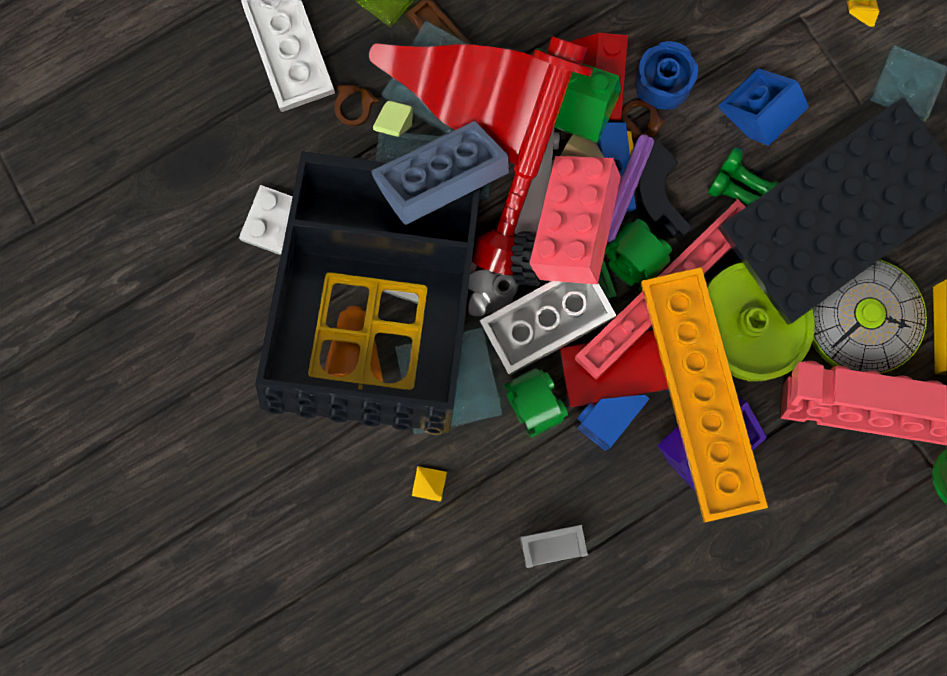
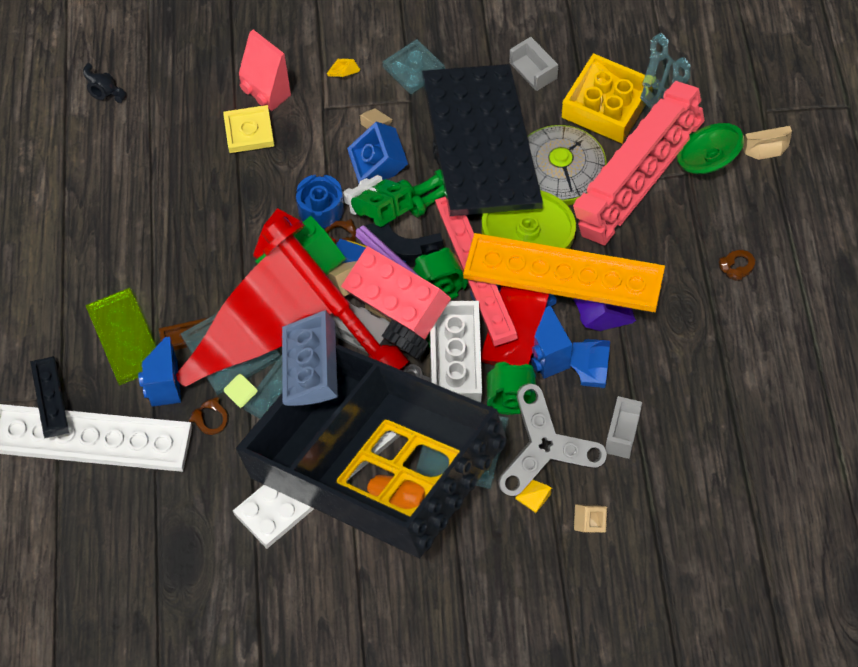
camera: 65 degrees left, 20 degrees down
none -> blue slope [138,337,181,407]
none -> green hips [342,175,413,227]
none -> tan slope [360,108,392,129]
none -> light grey piece [498,384,607,496]
none -> blue slope [570,339,610,388]
none -> tan slope [574,505,607,532]
none -> reddish brown piece [719,250,755,281]

